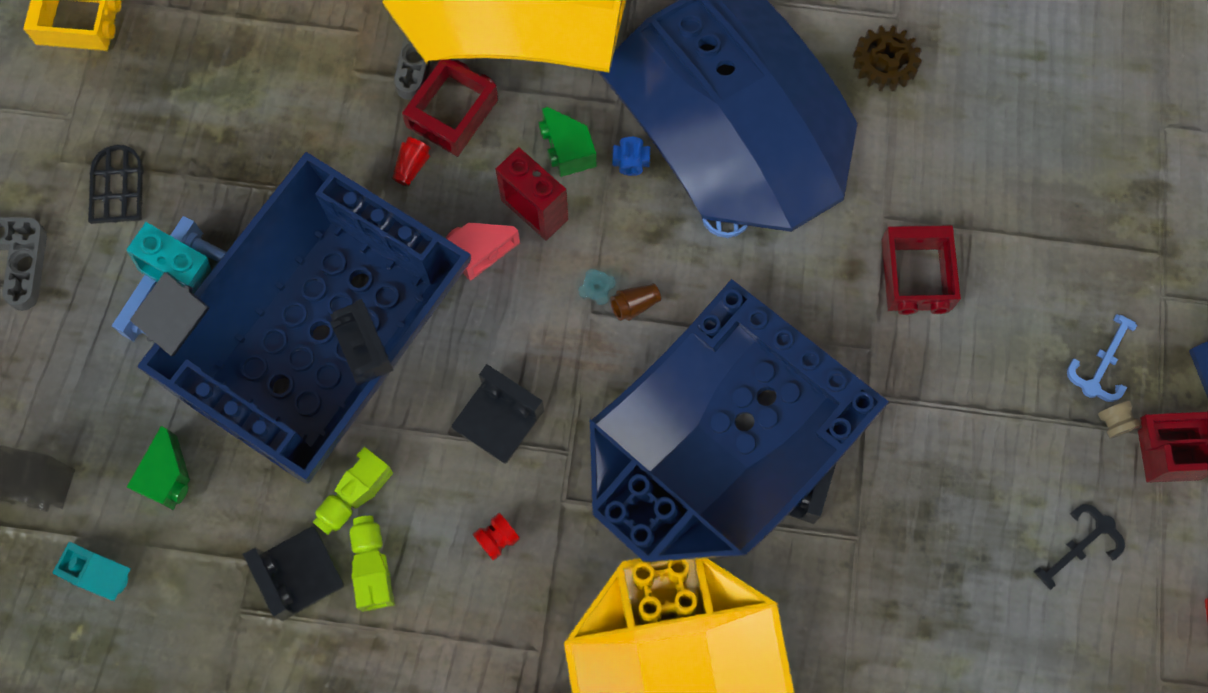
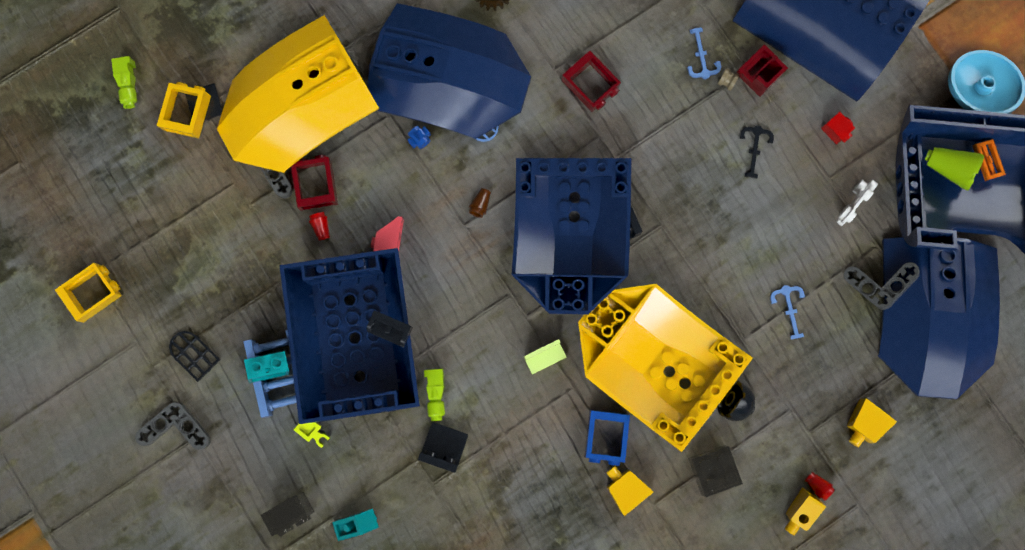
camera: 45 degrees left, 10 degrees up
green slope [127,426,190,510] -> none
black piece [130,272,210,356] -> none
lime piece [349,515,395,612] -> none
black bracket [452,364,544,464] -> none
red wheel [472,513,520,561] -> none
dark red window [495,147,568,241] -> none
green slope [538,107,597,177] -> none
clear light blue plate [578,269,616,305] -> none
none -> neon yellow plate [294,422,330,448]
none -> yellowish green panel [524,339,567,374]

